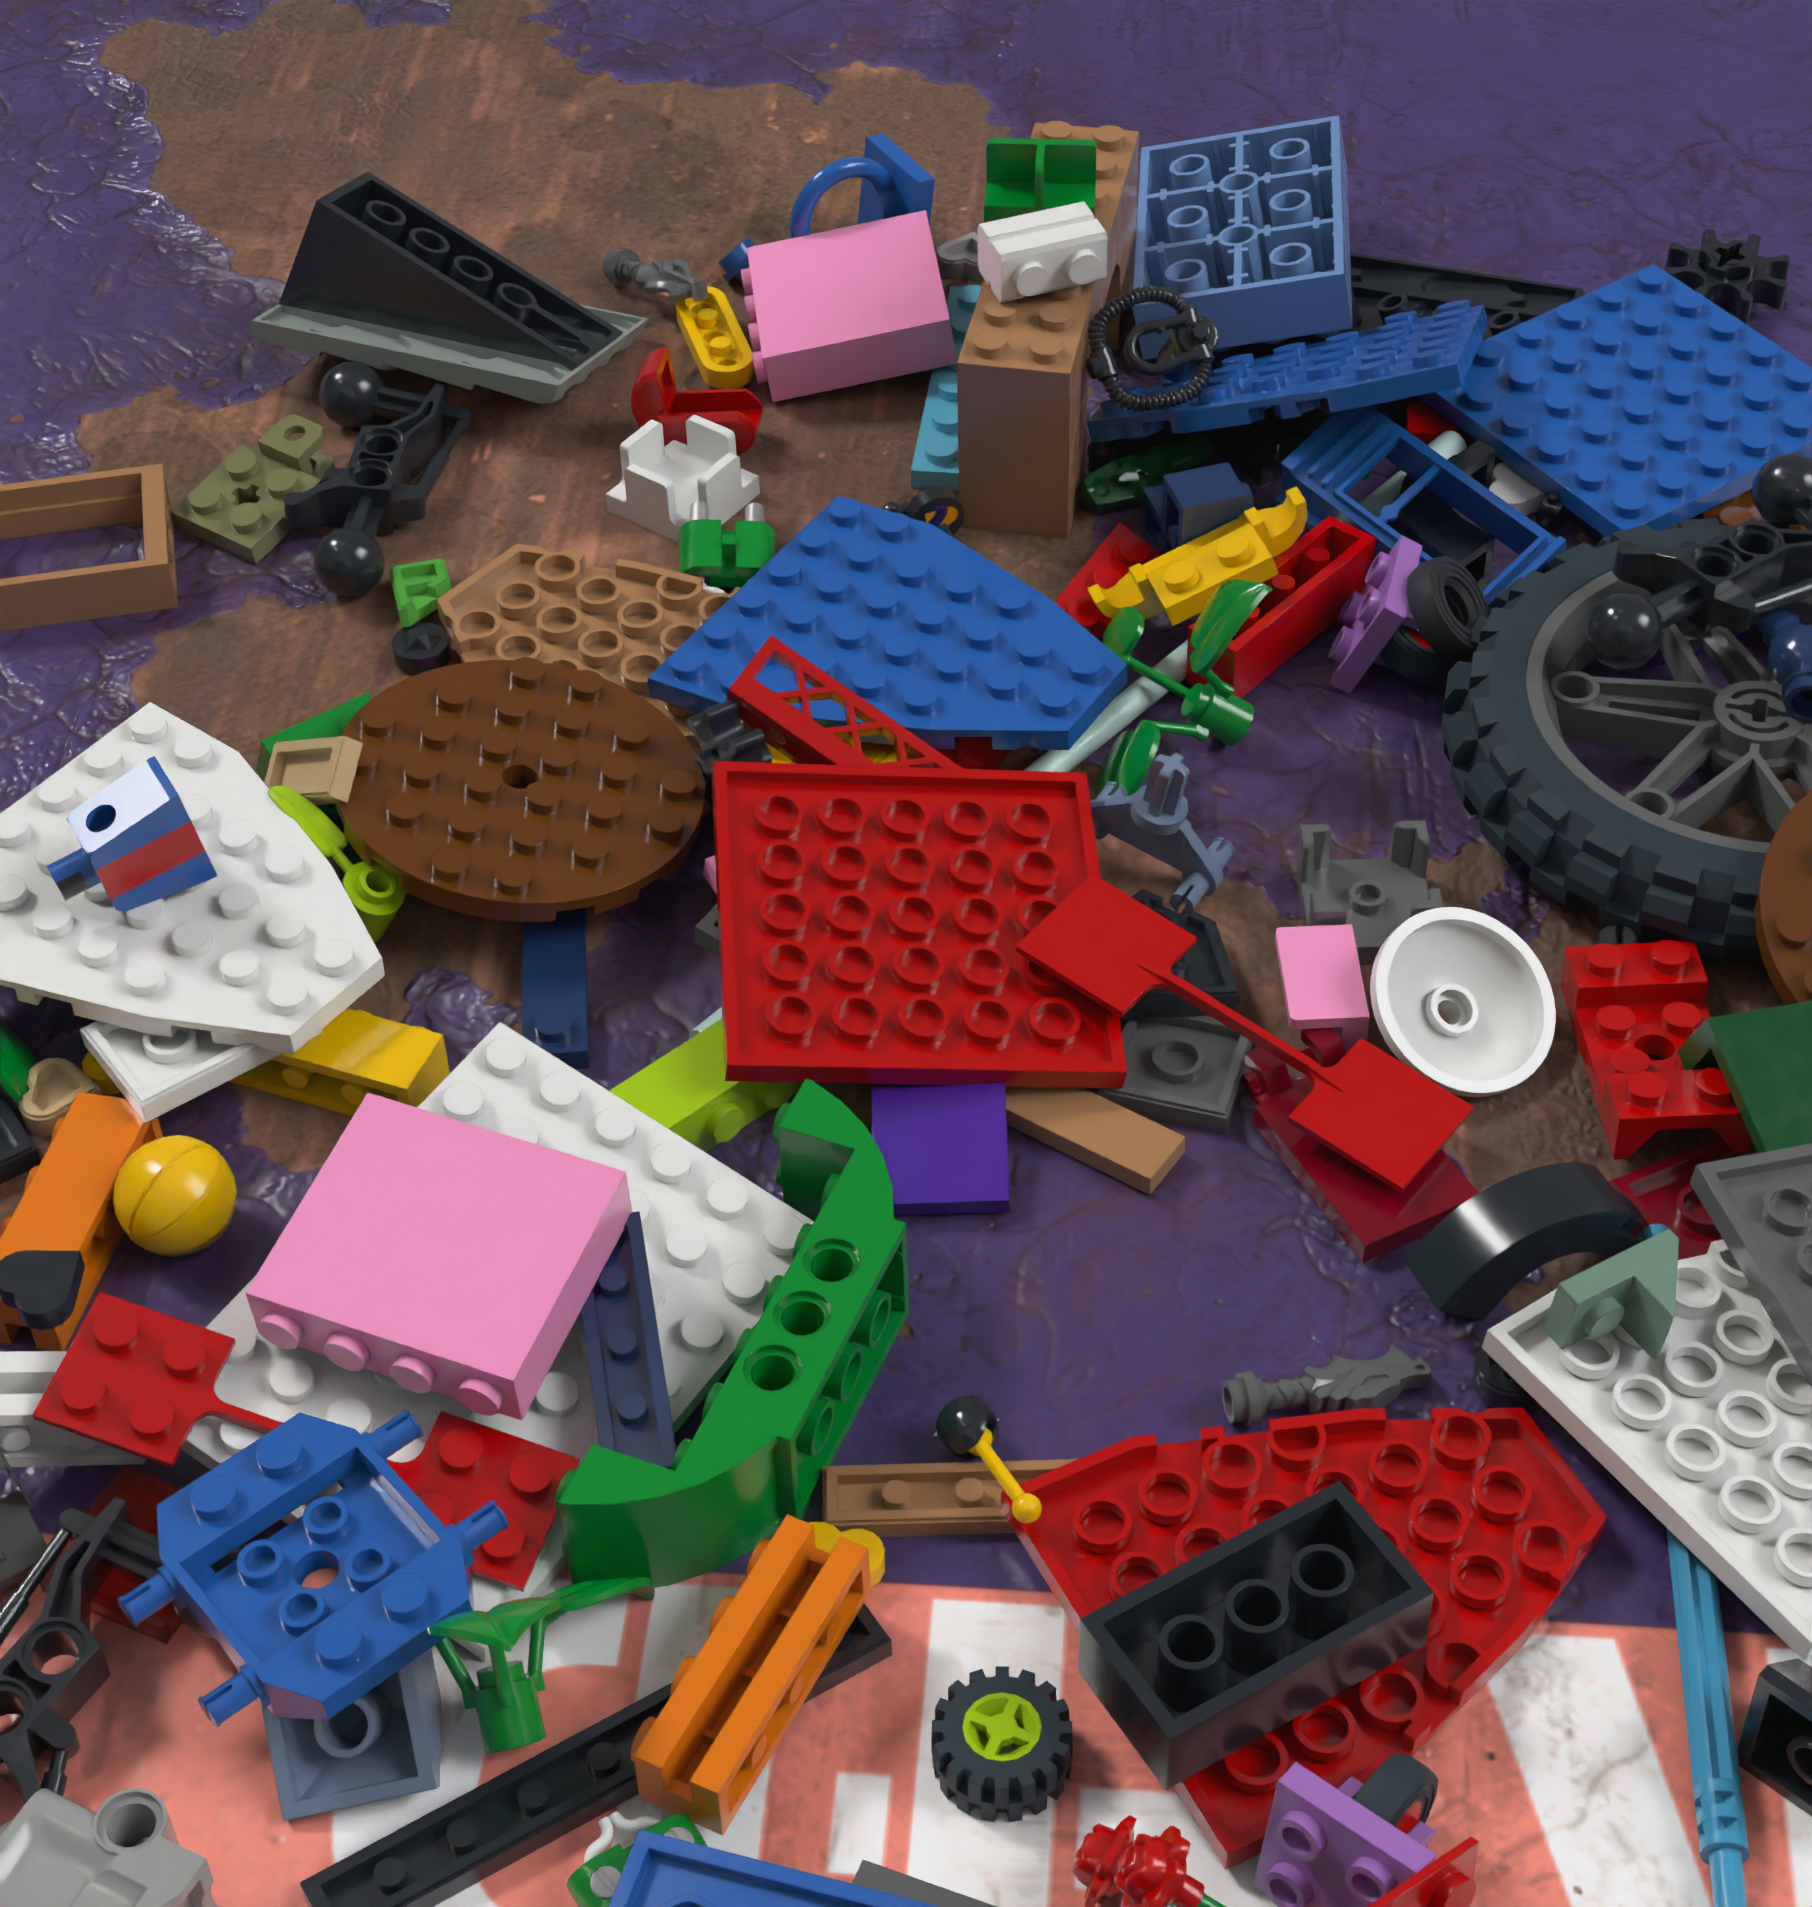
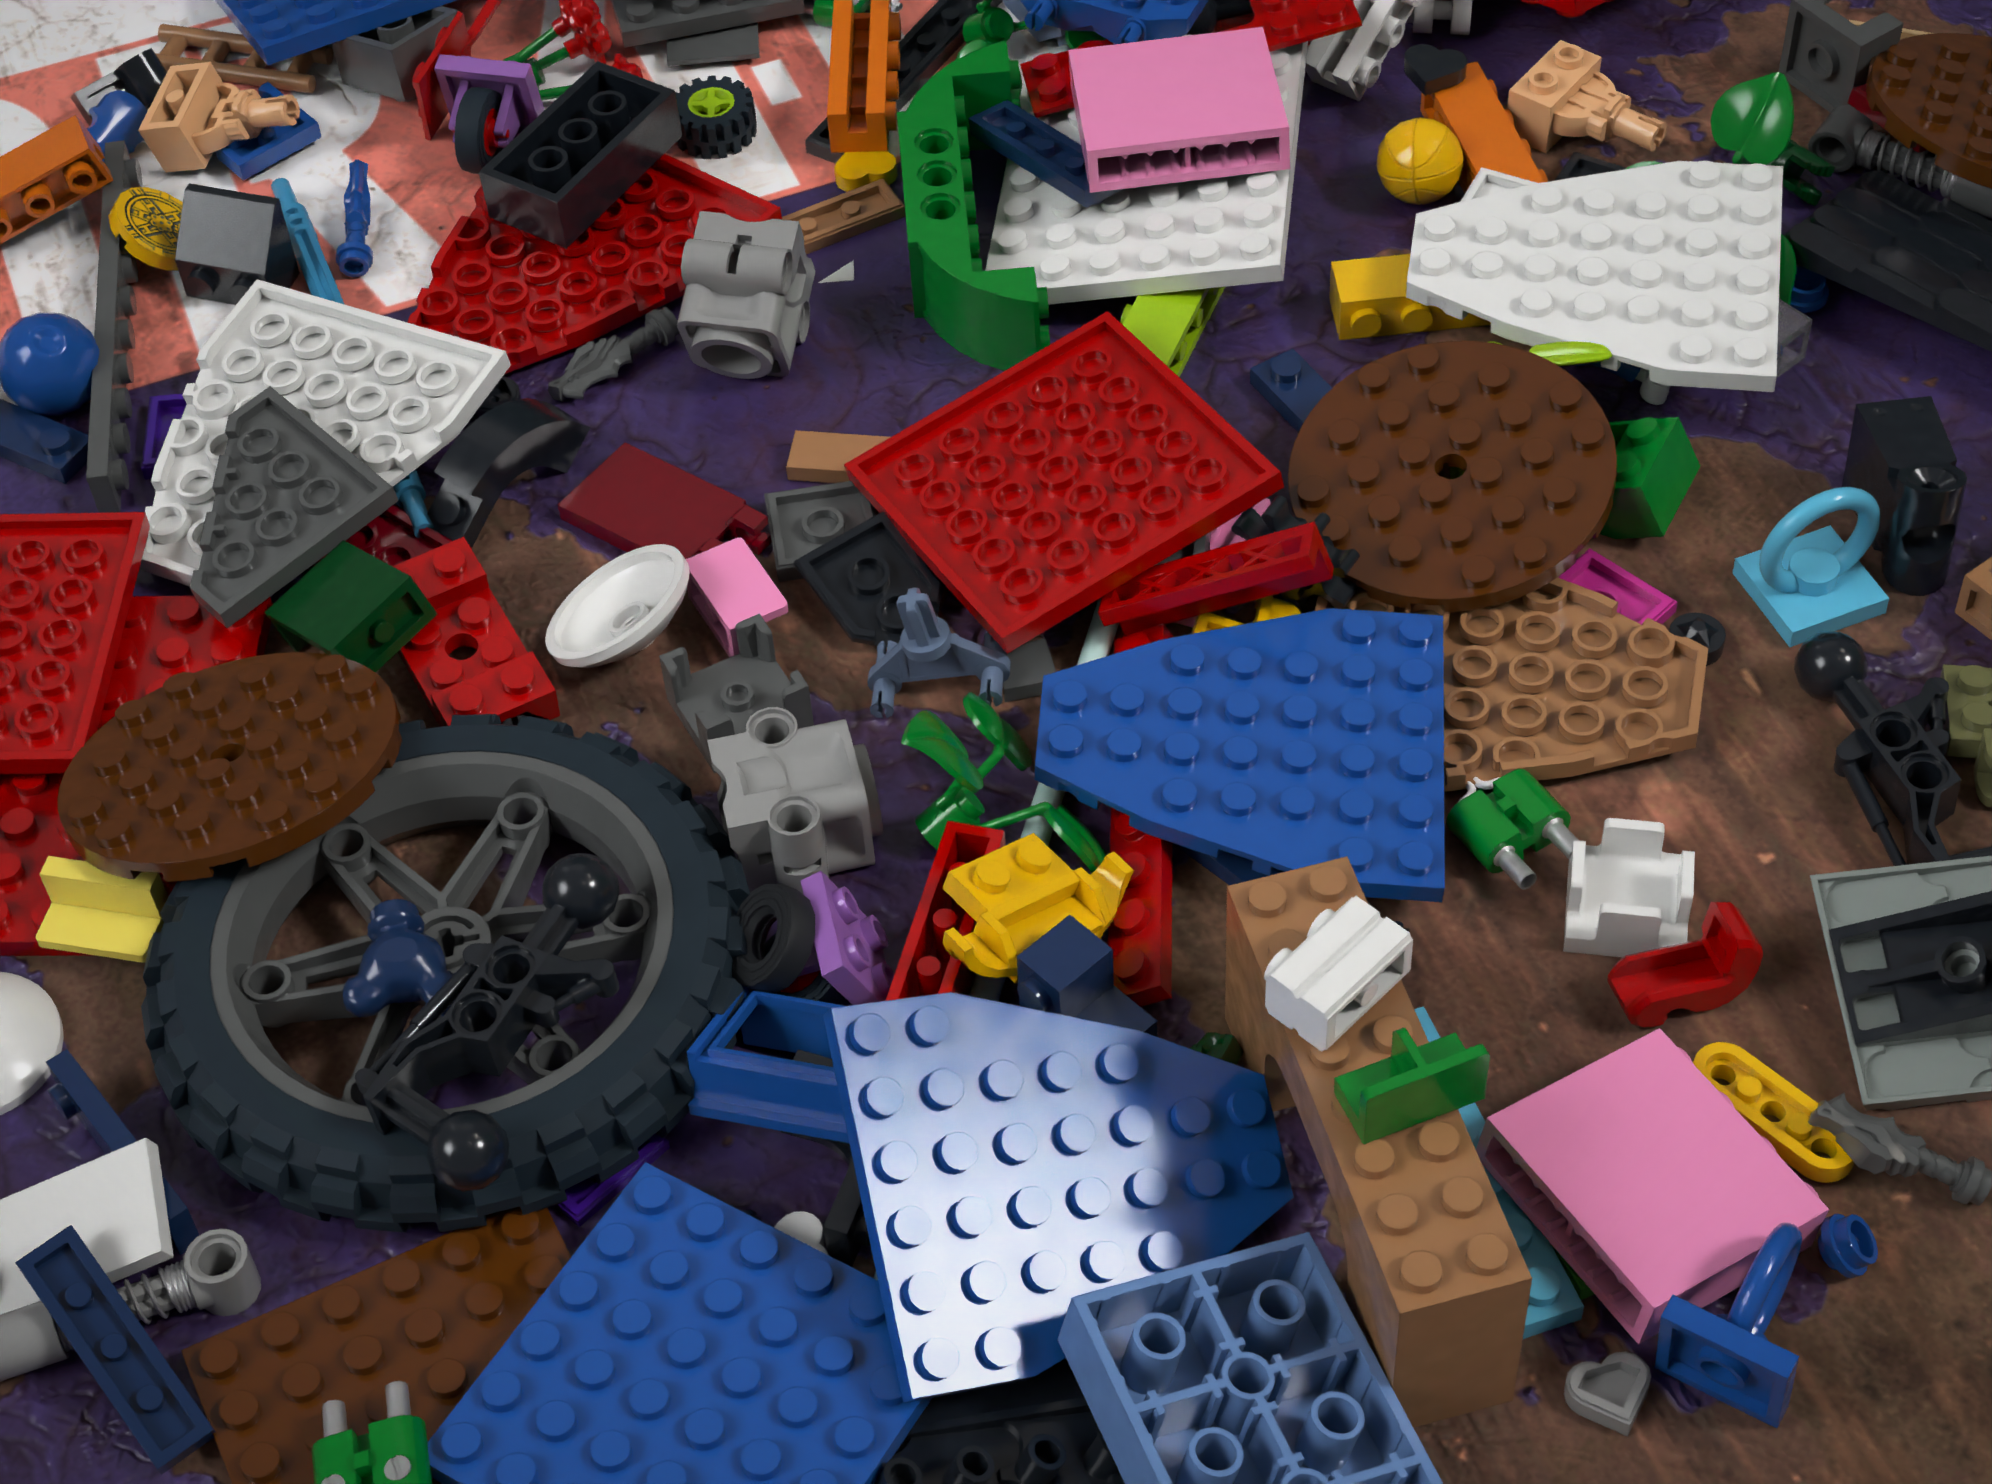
camera: 155 degrees right, 5 degrees up
blue torso [46,756,218,912] -> none
tan tile [264,736,363,805] -> none
bright green tile [389,558,451,628] -> none
dark purple tile [871,1083,1010,1216] -> none
hinge [936,1395,1042,1524] -> none
red hinge [1015,873,1474,1193] -> none
black piece [1086,285,1219,412] -> none
sand green slope [1543,1229,1679,1360] -> none
none -> blue piece [336,160,373,277]
none -> light grey piece [677,211,816,379]
none -> light grey piece [707,707,883,894]
none -> medium azure tile [1733,487,1889,647]
none -> black piece [1842,396,1967,596]

